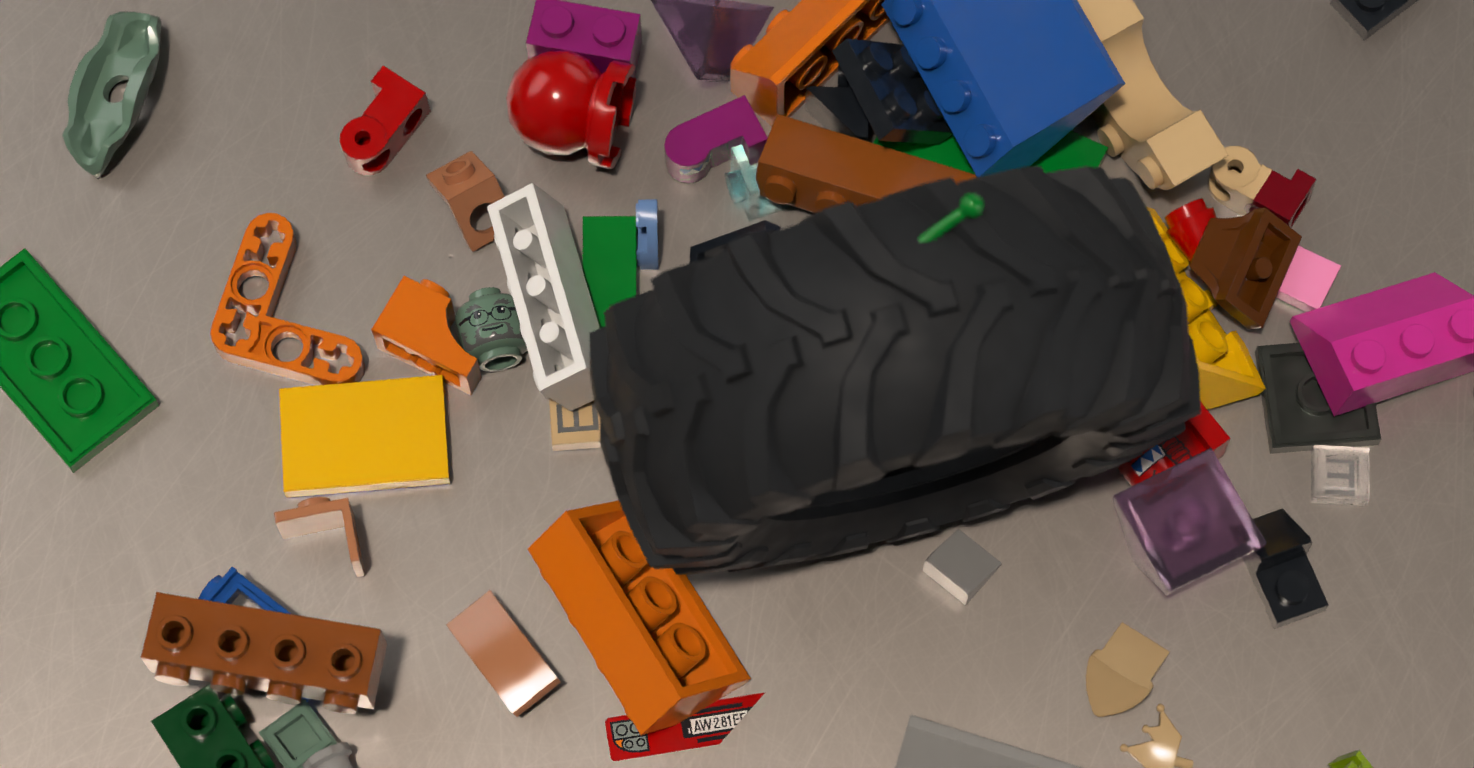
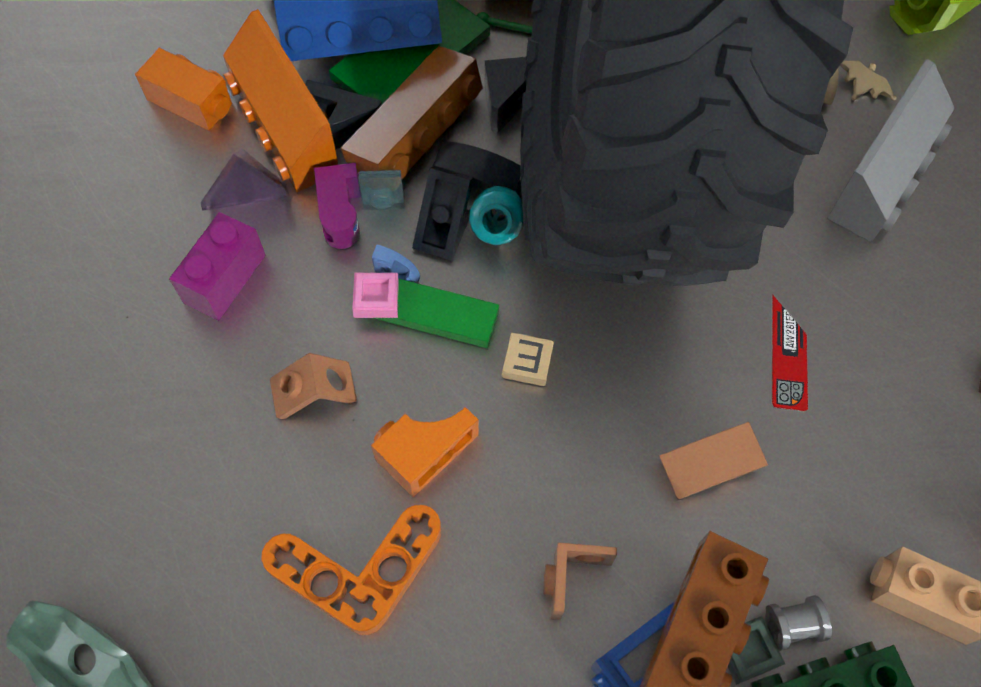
camera: 75 degrees left, 5 degrees down
yellow tile [279,375,450,498] -> none
red leg [340,65,431,176] -> none
sand green head [455,287,527,372] -> none
white brick [487,183,600,411] -> none
red tile [506,50,637,169] -> none
orange slope [528,500,751,735] -> none
black plate [832,39,953,145] -> none
none -> bright pink tile [352,273,399,318]

